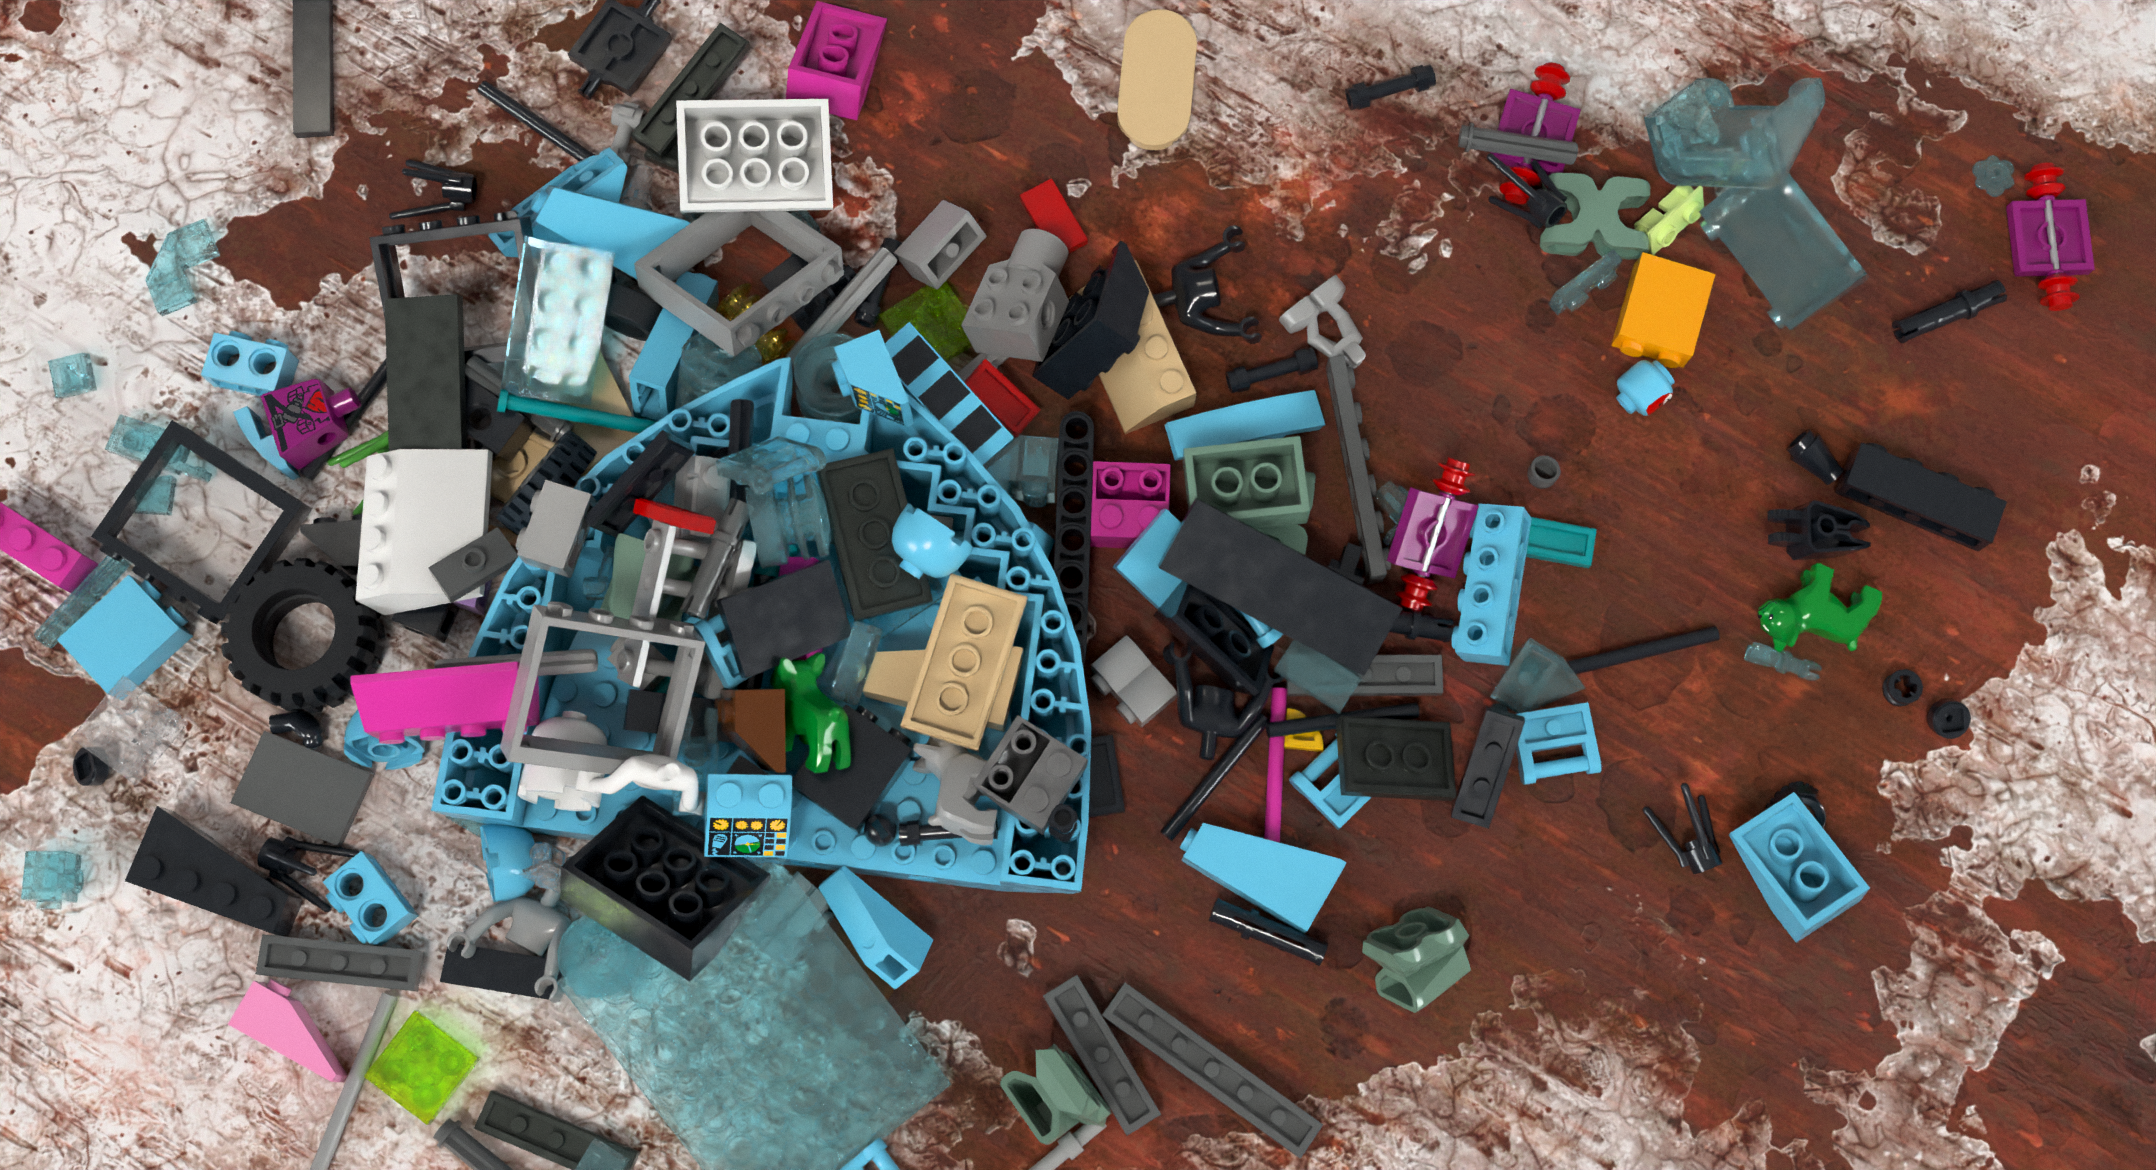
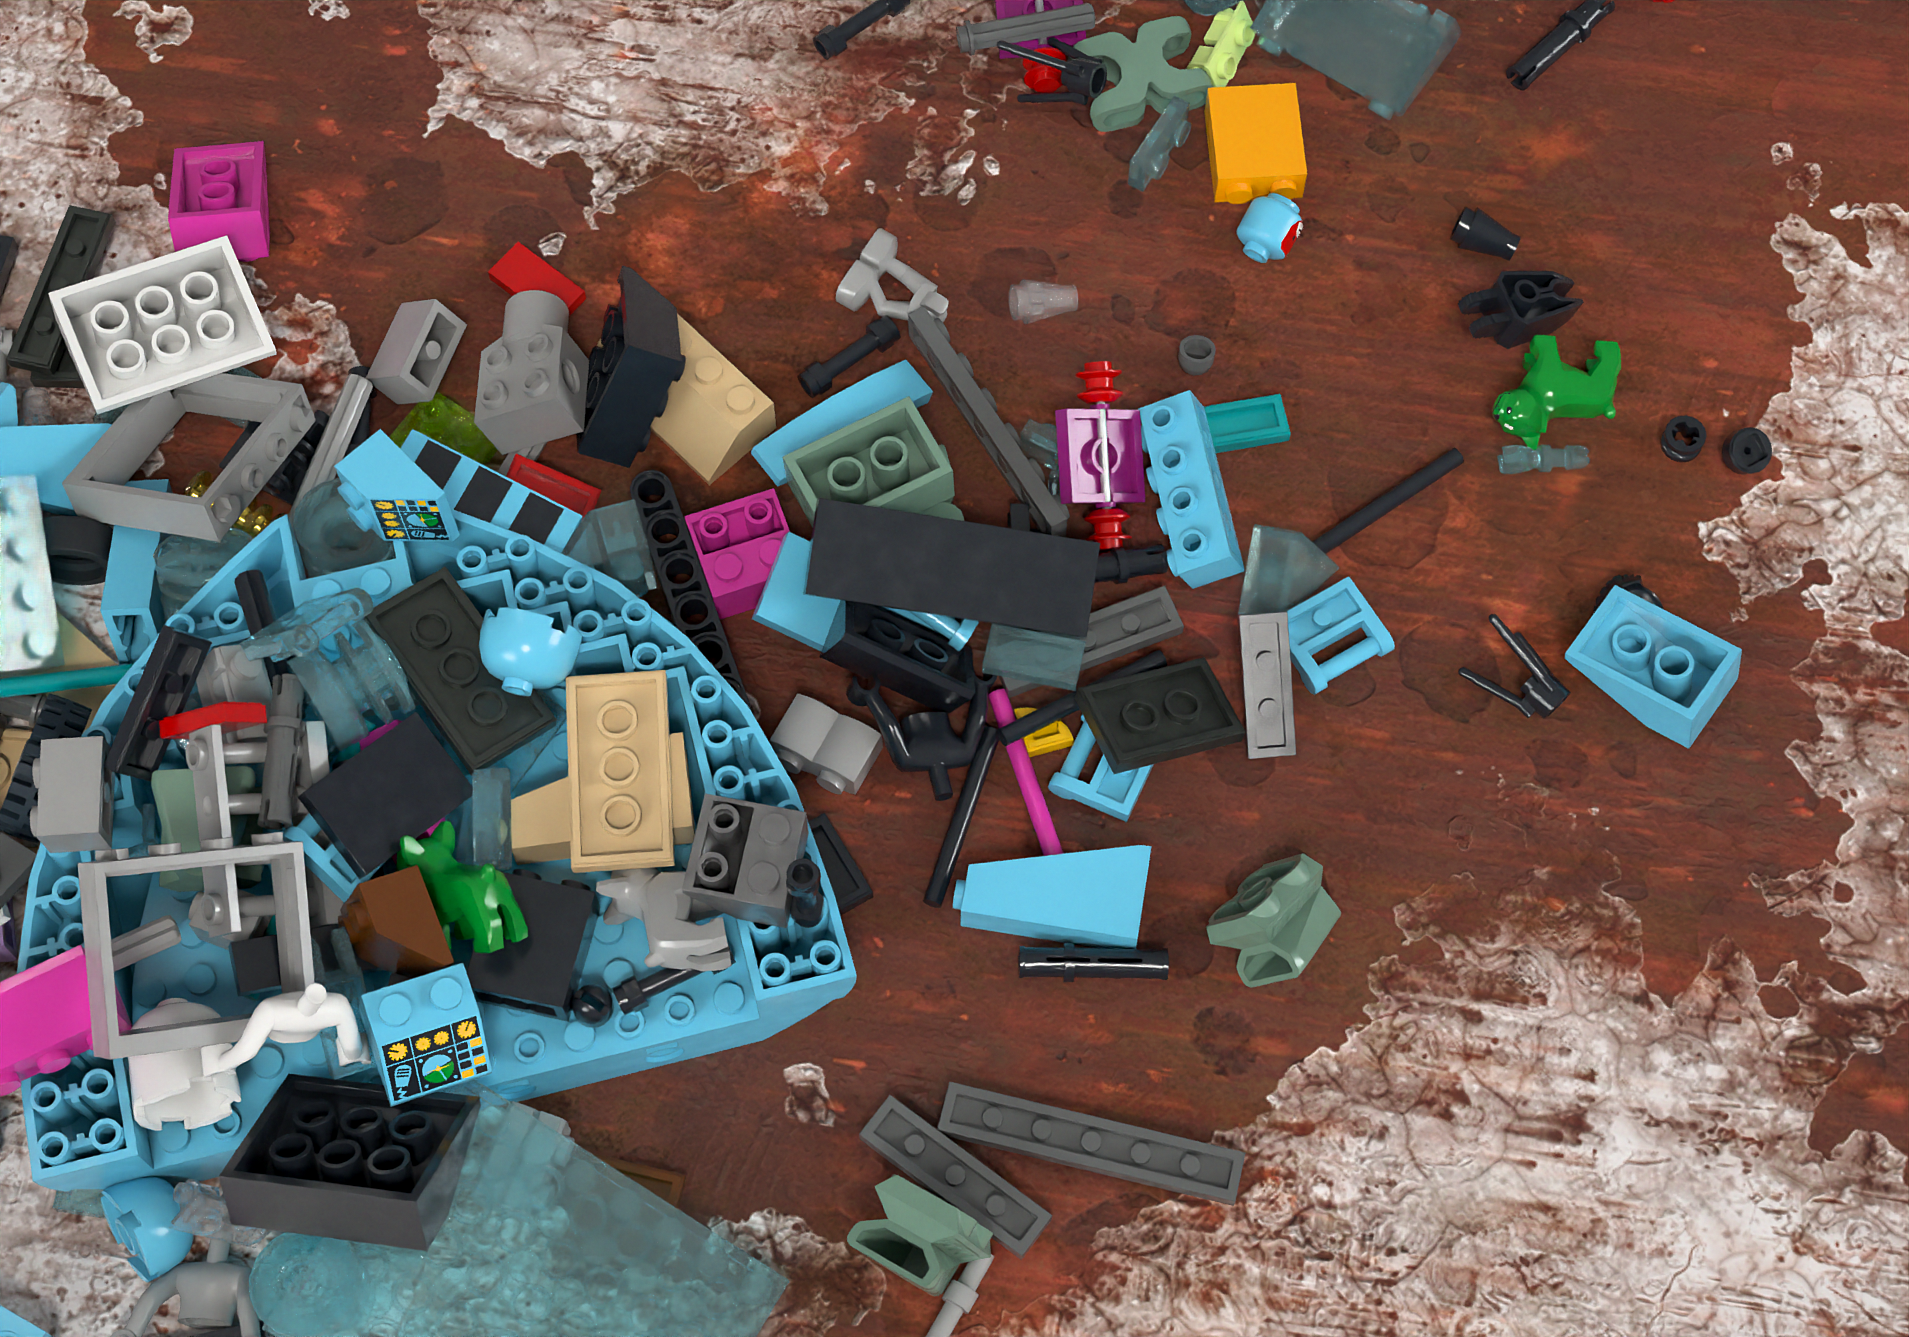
camera: 20 degrees left, 10 degrees down
medium azure slope [818,865,933,989] -> none
tan tile [1117,9,1197,150] -> none
black piece [1152,225,1262,344] -> none
black brick [1834,442,2007,551] -> none
none -> clear cone [1009,279,1078,324]

